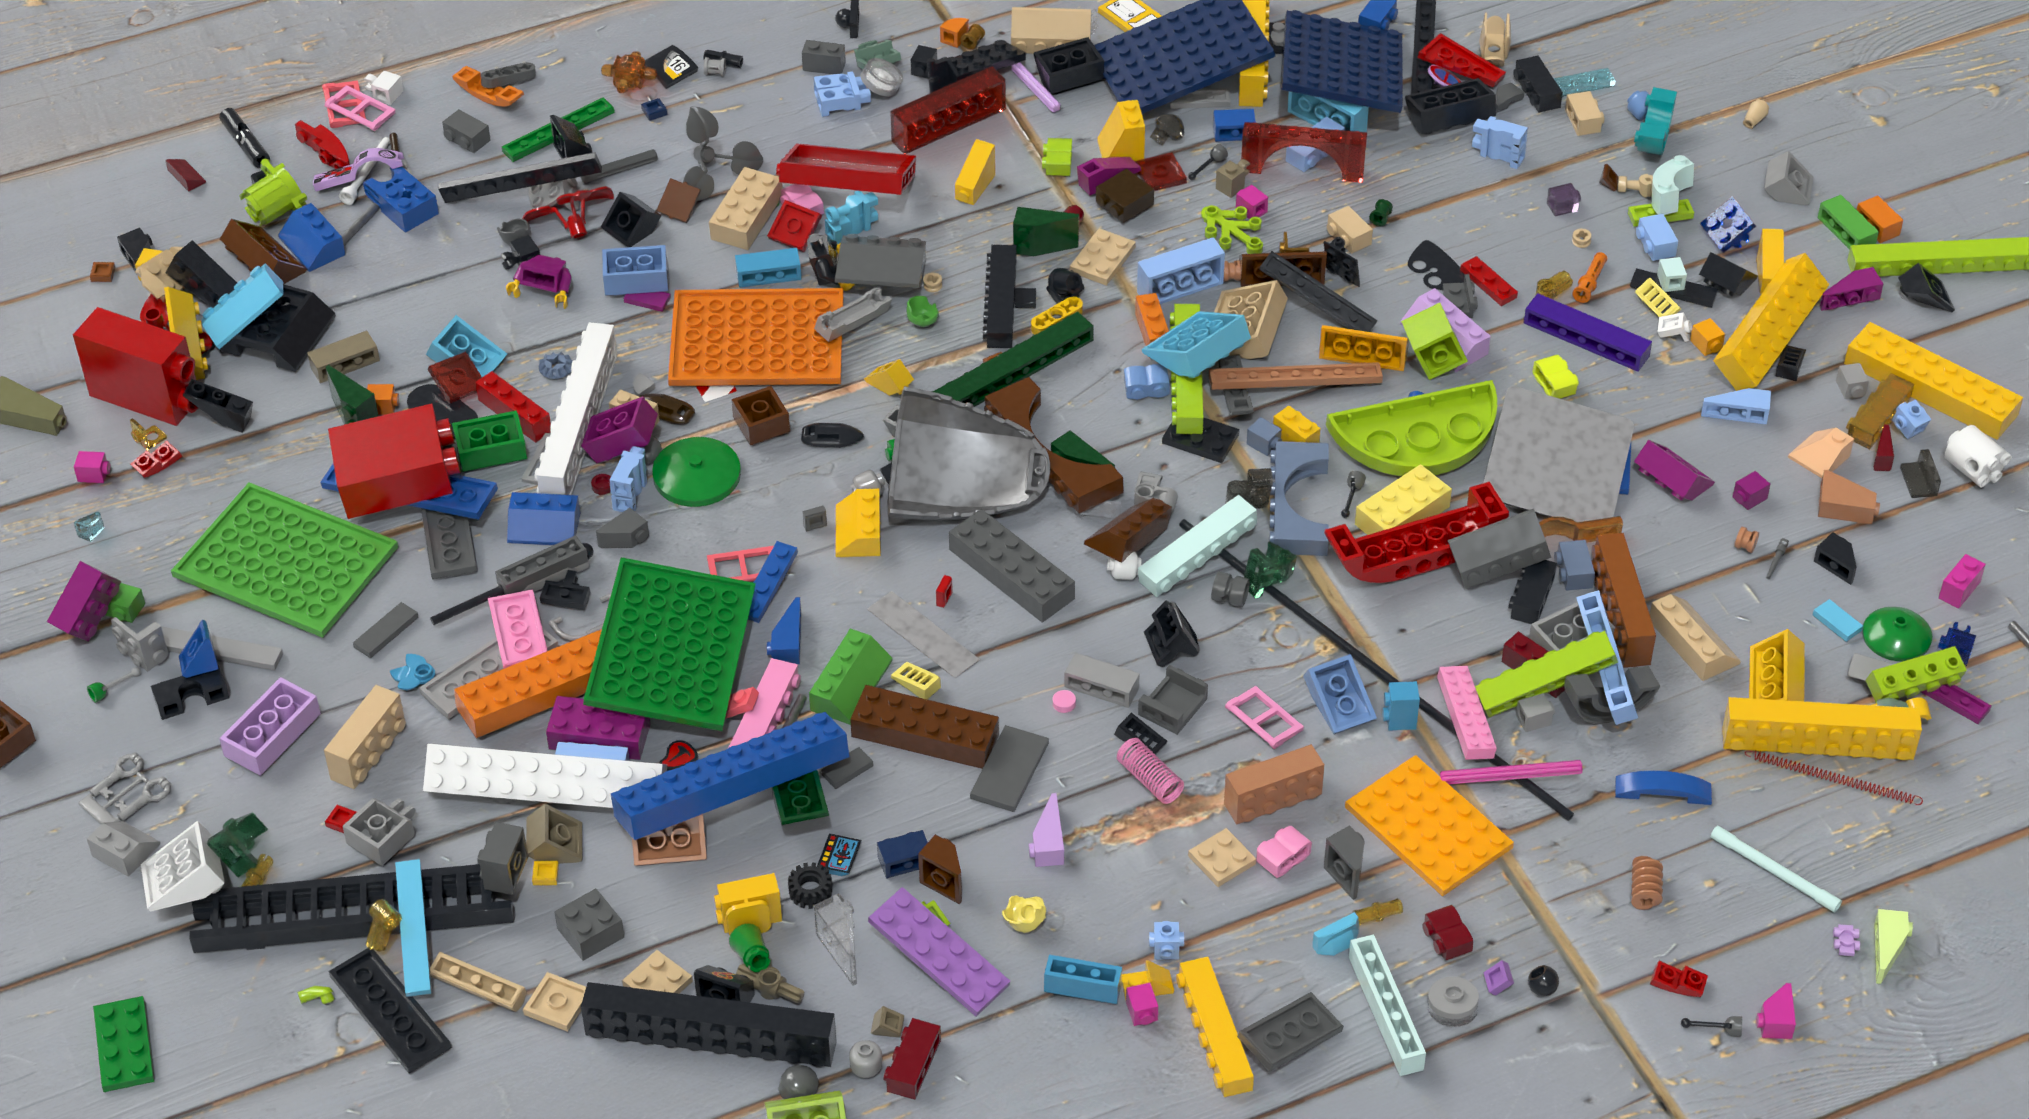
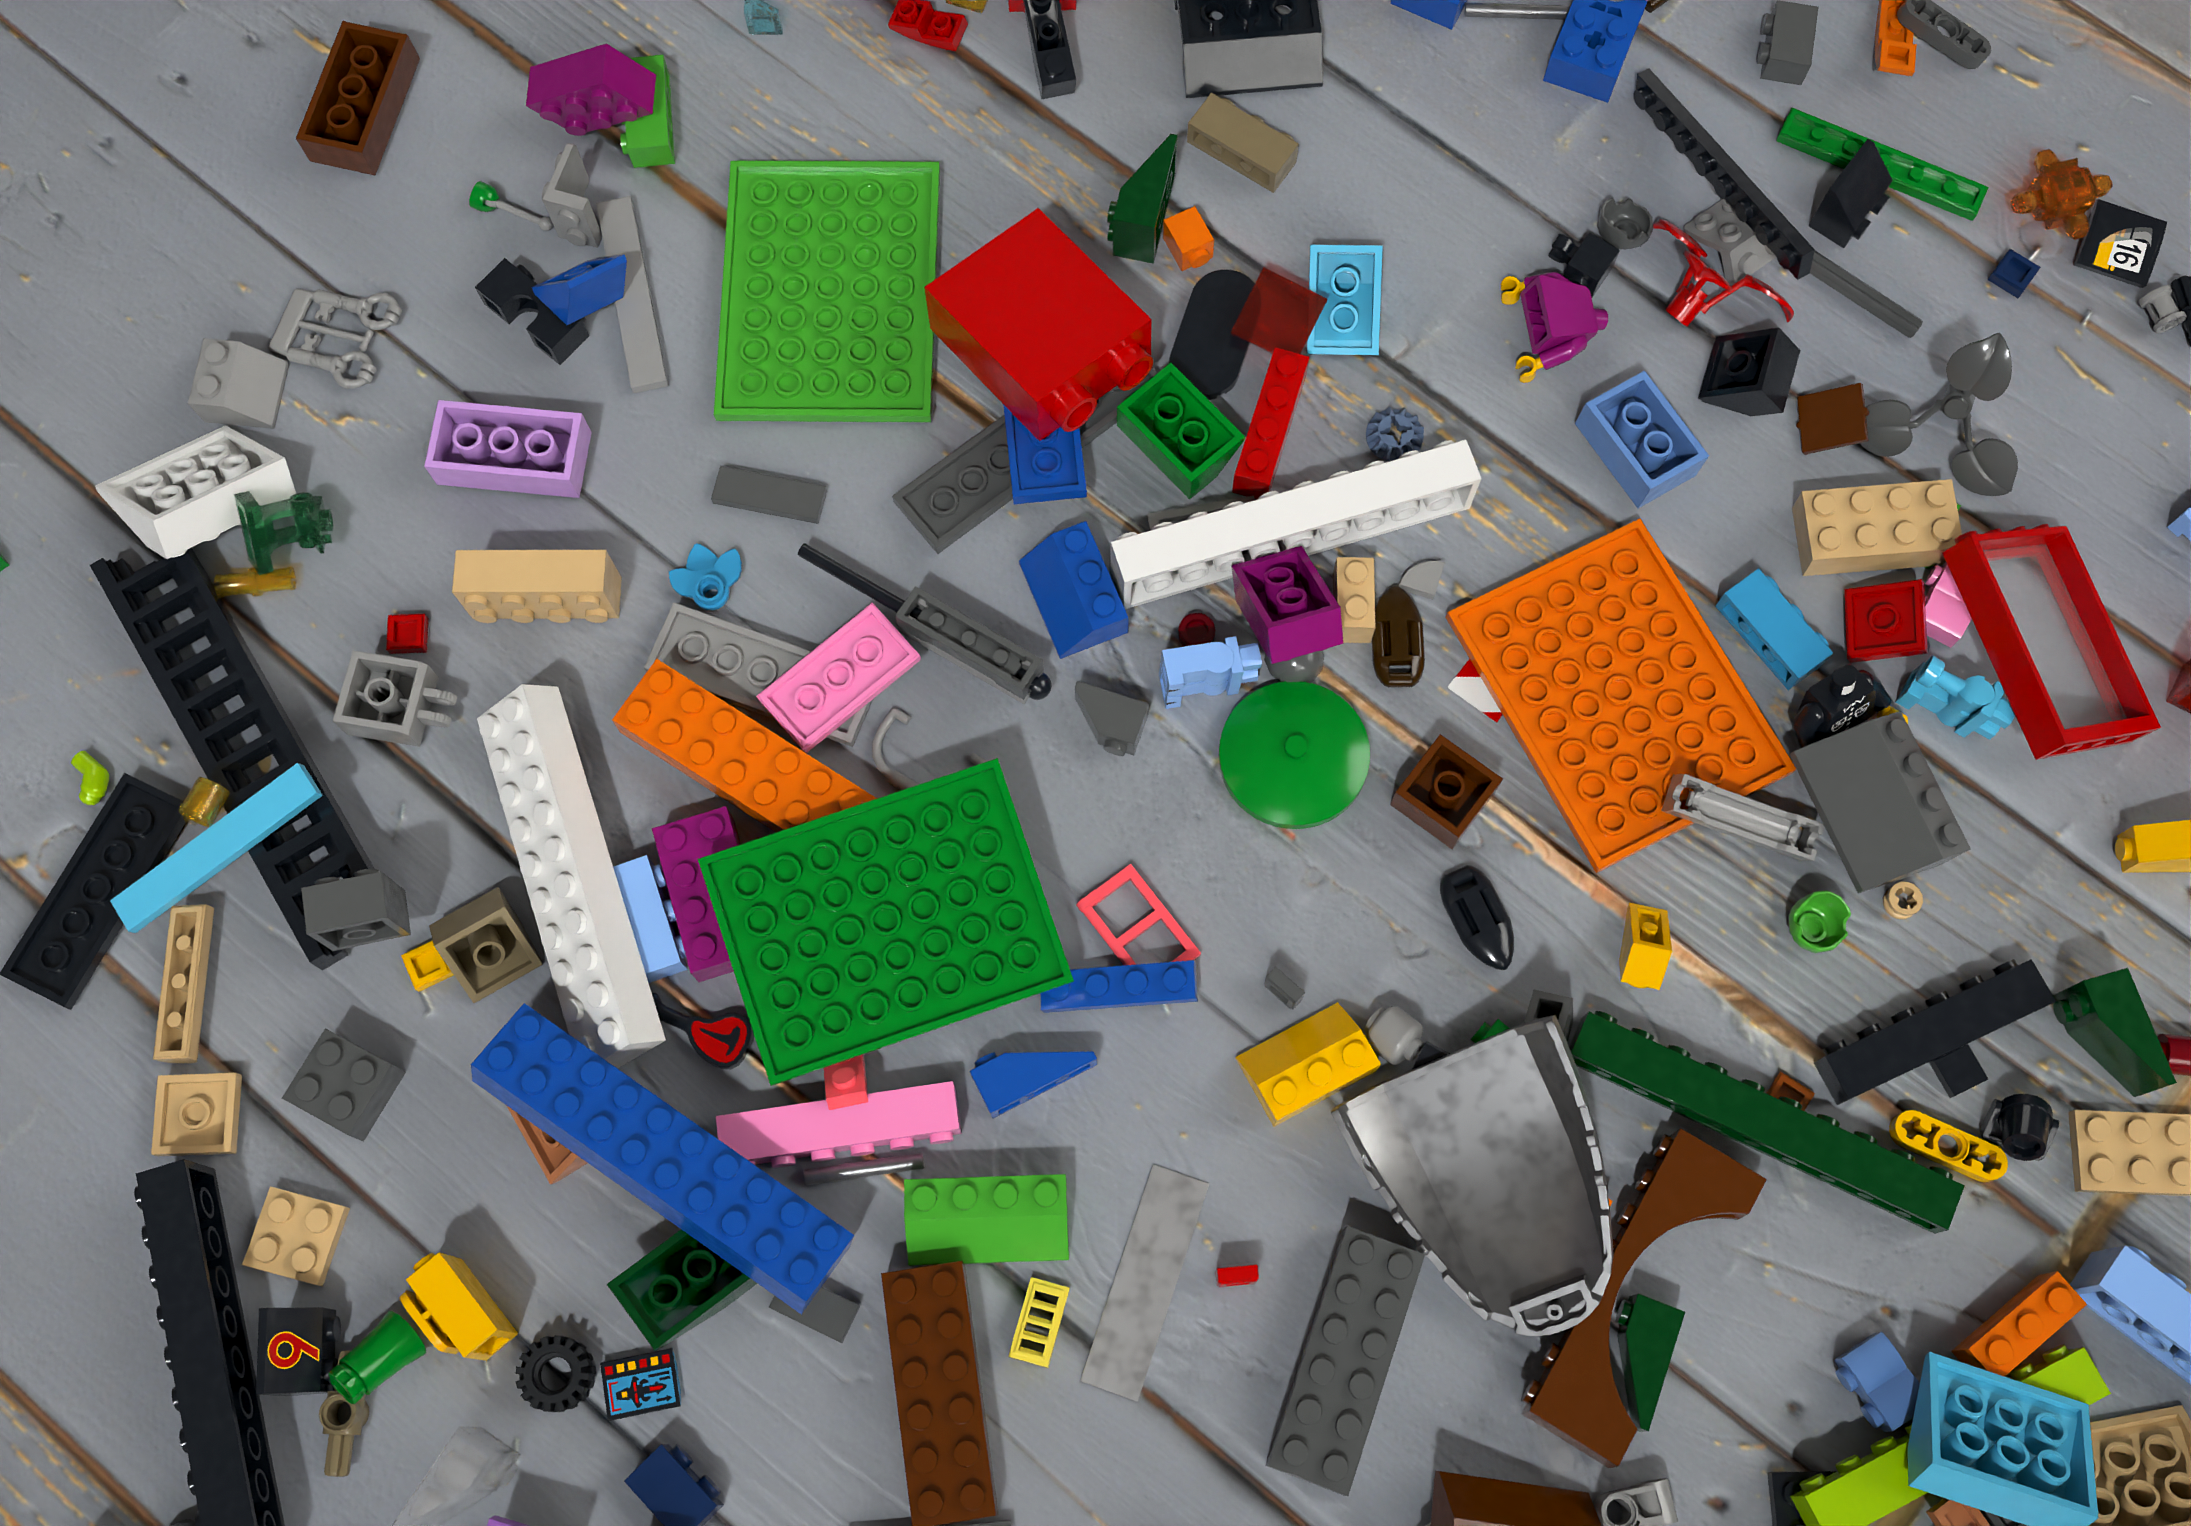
camera: 65 degrees right, 25 degrees up
black hinge [540,570,590,610] -> none
magenta tile [623,292,671,312] -> none

